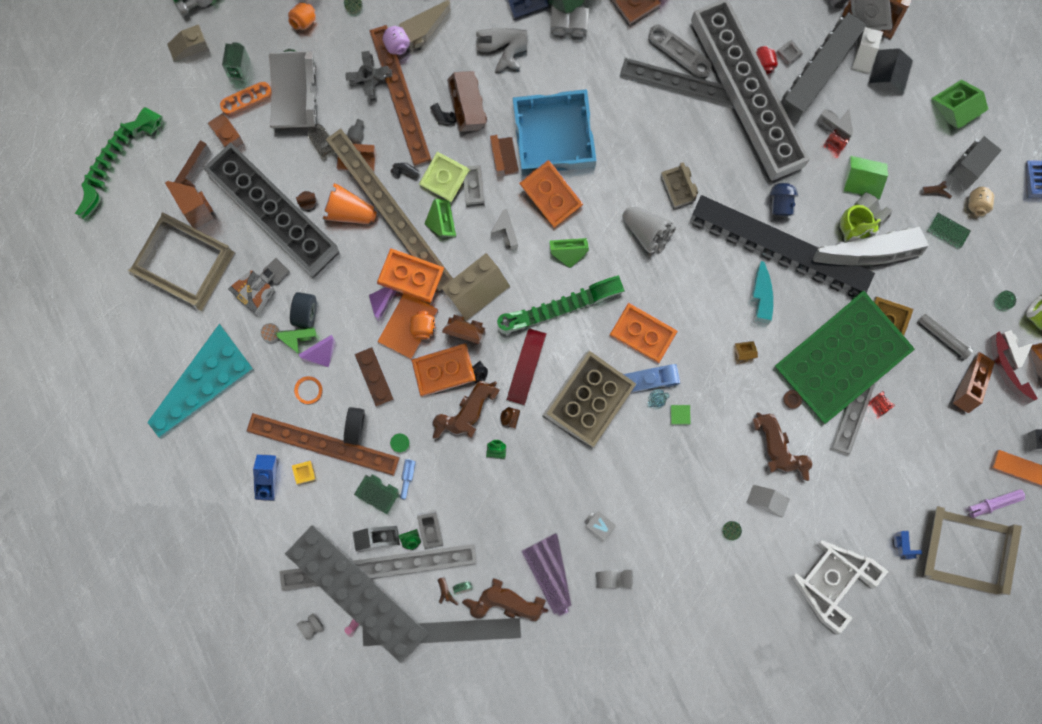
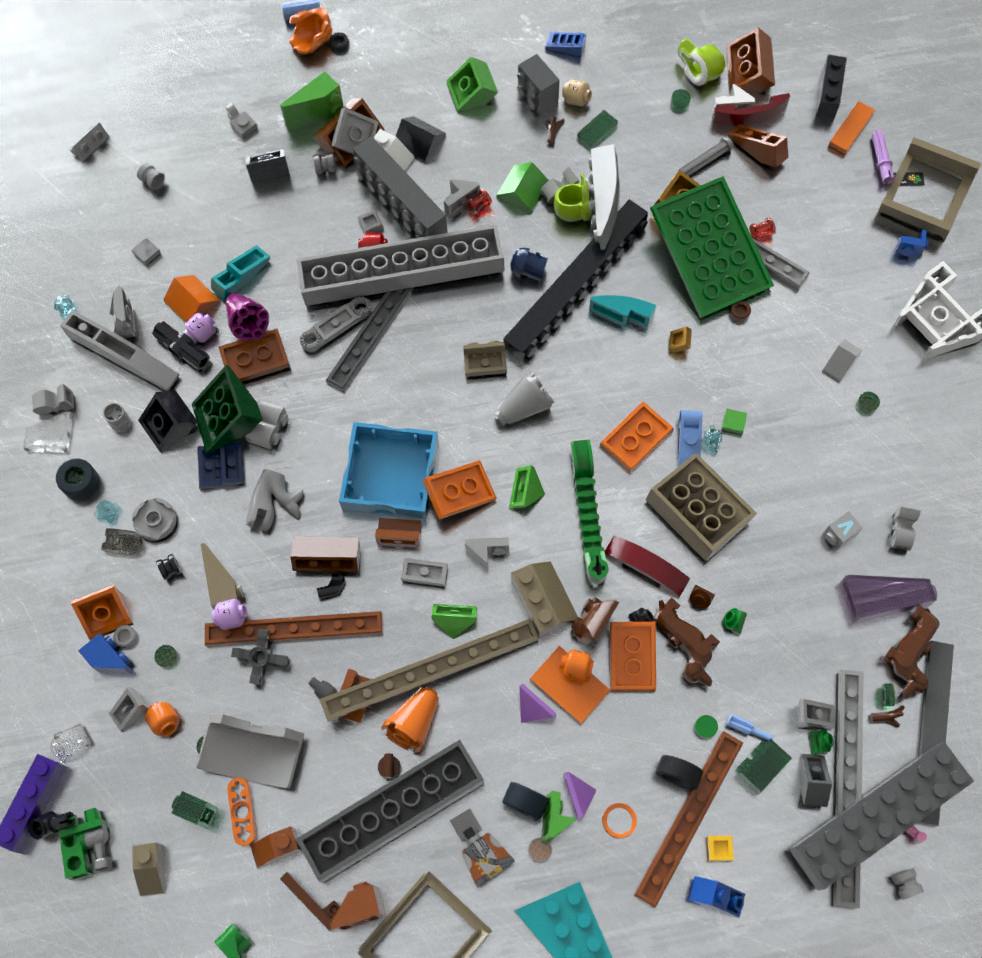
camera: 70 degrees left, 10 degrees down
clear smoke plate [307,124,335,159] -> none
reddish brown plate [354,347,394,408] -> none
orange tile [377,248,444,303] -> none
black arm [390,162,419,179] -> none
yellowish green tile [419,152,470,202] -> none
reddish brown animal [752,412,813,481] -> none
none -> black sticker [889,172,925,186]

